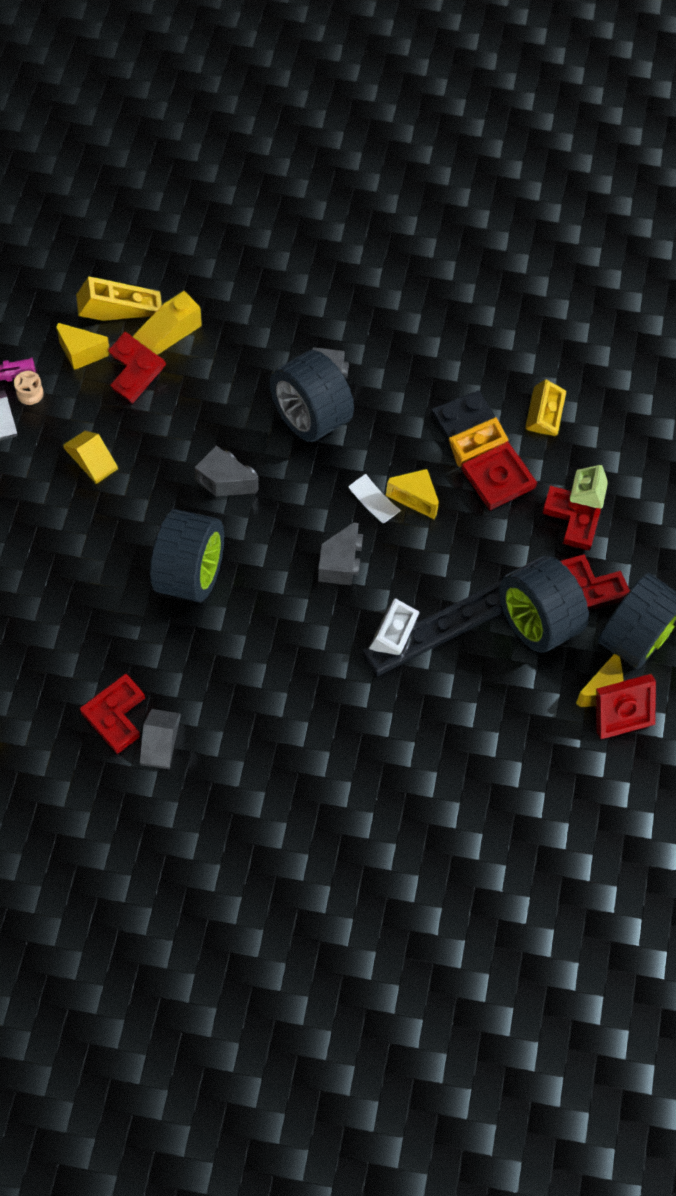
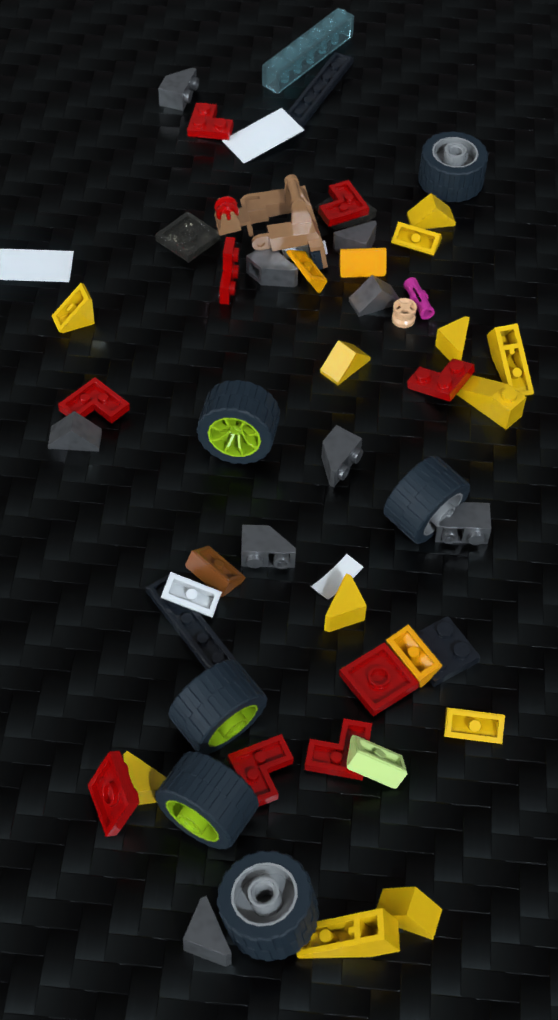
camera: 85 degrees right, 10 degrees down
none -> dark orange slope [185,546,246,597]

